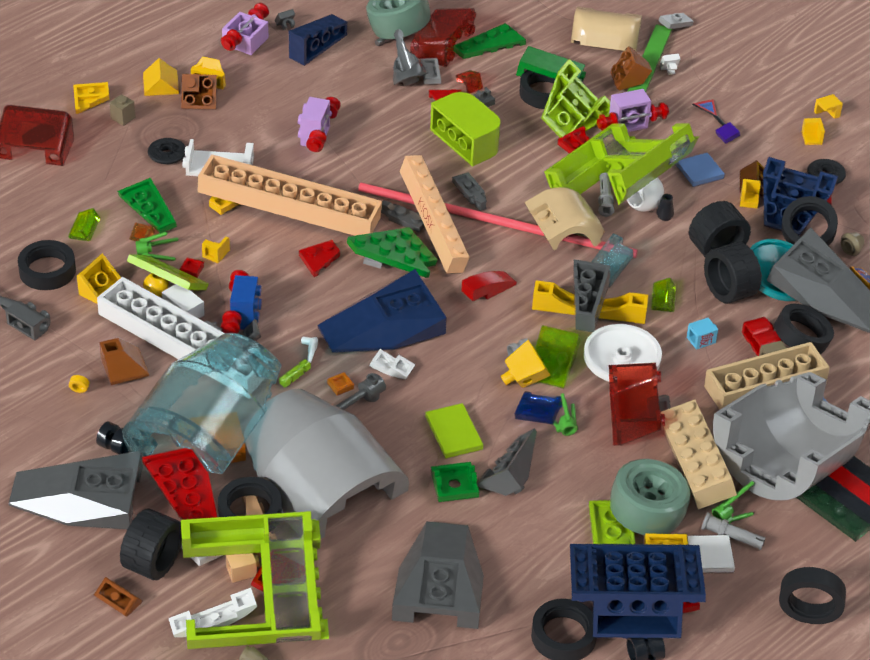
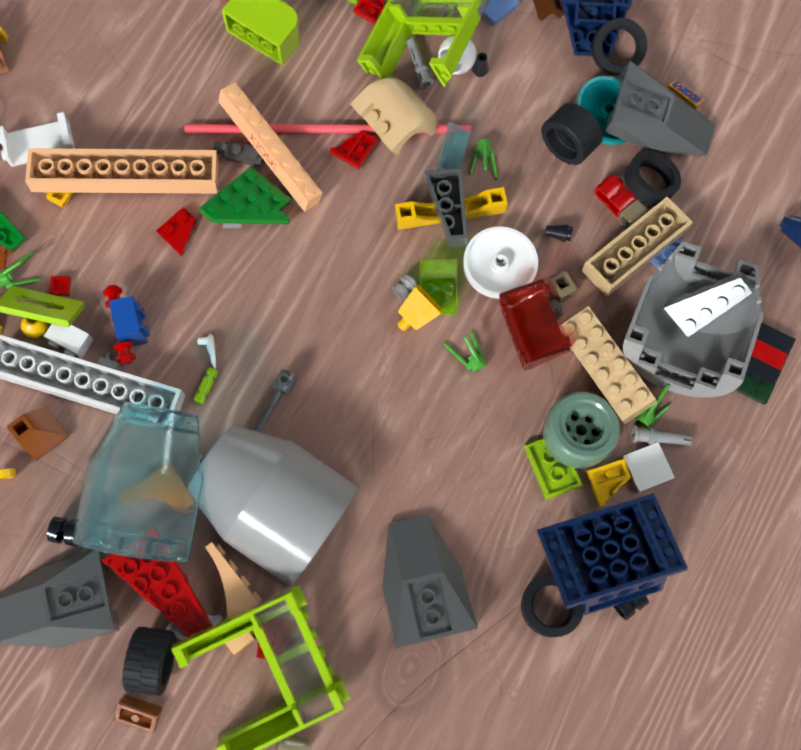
camera: 20 degrees left, 30 degrees up
white slope [169,588,257,637] -> none
yellow panel [202,236,230,263] -> none
black tyre [218,477,282,532] -> none
dark grey slope [243,319,261,345] -> none
lavender brick [298,97,341,152] -> none
dark blue wedge [318,269,447,353] -> none
orange tile [327,372,354,396] -> none
white slope [369,349,415,379] -> none
lime tile [425,403,483,459] -> none
green piece [431,462,479,502] -> none
dark grey hinge [452,172,487,211] -> none
red slope [461,271,517,301] -> none
dark grey wedge [477,428,537,496] -> none
clear blue plate [514,391,563,425] -> none
clear neon green slope [652,278,676,312] -> none
medium azure brick [687,318,718,350] -> none
black tyre [688,201,751,258] -> none
yellow panel [740,179,761,208] -> none
black tyre [779,567,846,624] -> none
dark tan cone [841,232,864,256] -> none
none -> red wing [330,131,378,170]
none -> bright green plant [469,139,499,179]
none -> black cone [545,224,573,243]
none -> dark tan brick [548,271,578,303]
none -> wedge [664,271,754,337]

